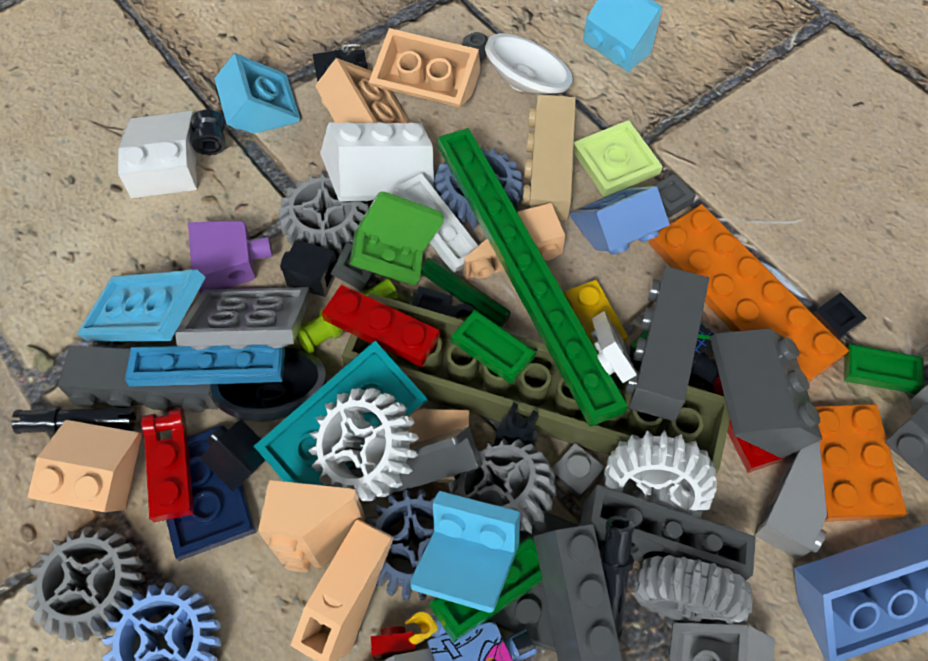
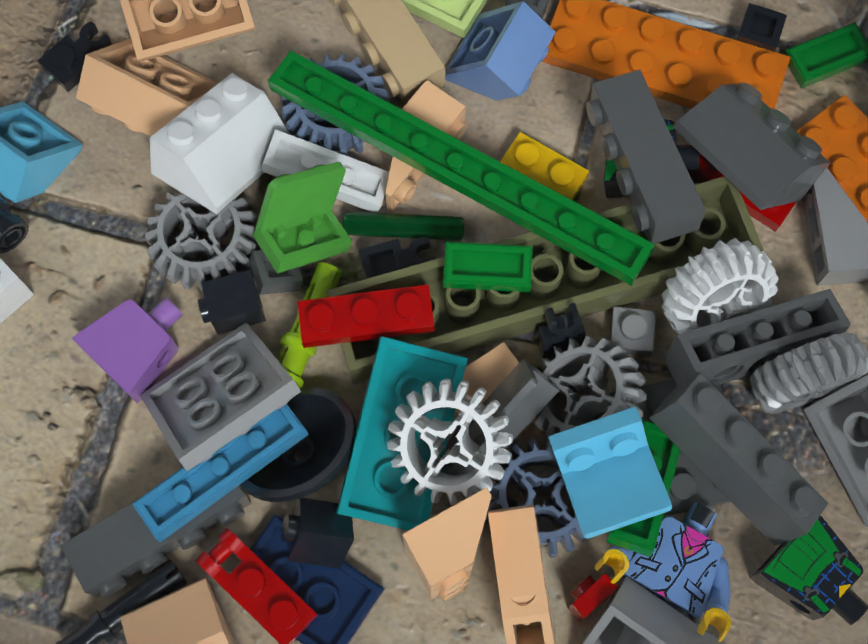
camera: 35 degrees left, 10 degrees up
medium azure tile [77,269,206,341] -> none
white plate [591,311,637,383] -> none
black pin [600,516,635,639] -> none

